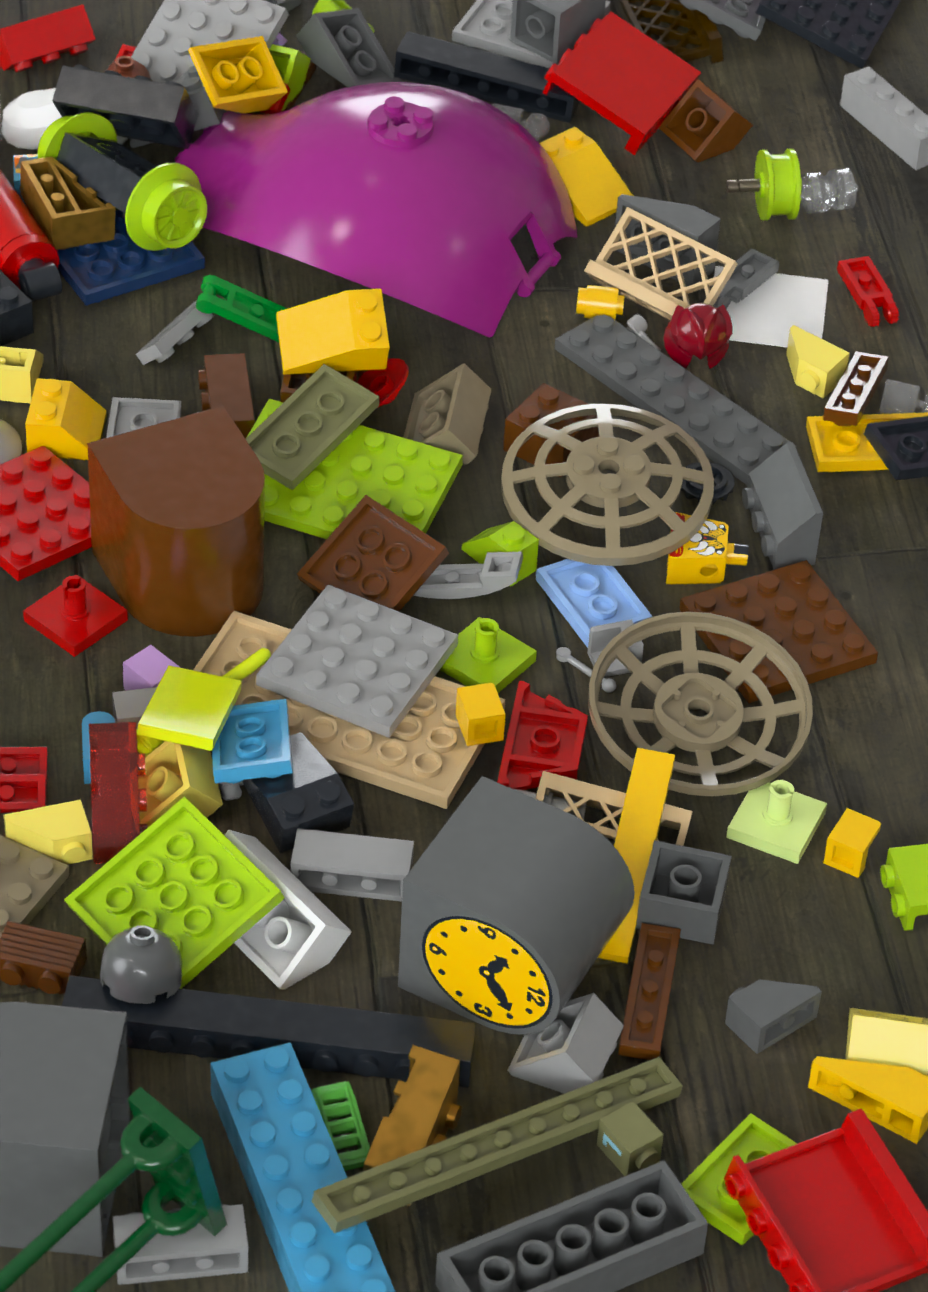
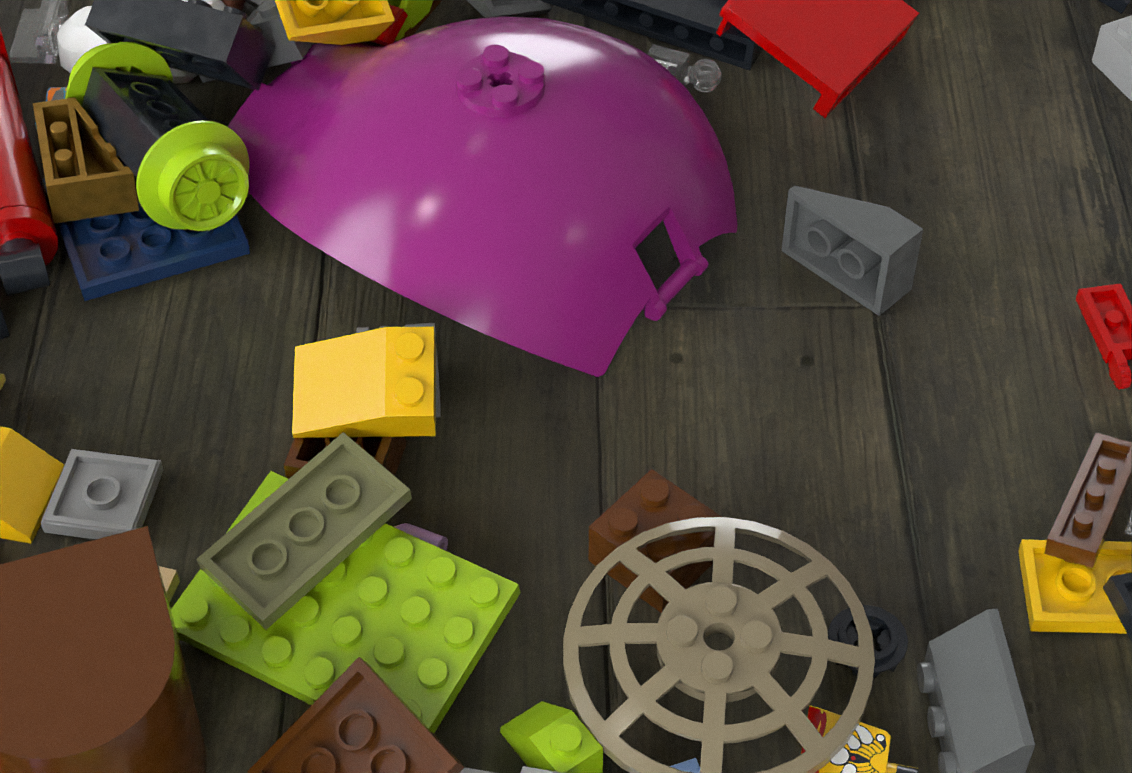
camera: 10 degrees right, 5 degrees up
light grey plate [136,300,214,365] -> none
green plate [196,275,288,342] -> none
reddish brown brick [198,353,255,439] -> none
red dish [357,358,409,408] -> none
dark tan slope [403,363,491,465] -> none
yellow slope [540,127,633,227] -> none
dark grey plate [555,315,796,485] -> none
yellow brick [576,285,625,320] -> none
tan fence [584,207,738,320] -> none
light grey hand [627,315,661,351] -> none
reddish brown slope [659,79,753,162] -> none
dark red helmet [663,303,733,369] -> none
dark grey hinge [712,249,780,308] -> none
white sticker [714,266,828,347] -> none
lime wheel [726,148,802,221] -> none
light yellow slope [786,325,850,399] -> none
clear wheel [801,168,859,214] -> none

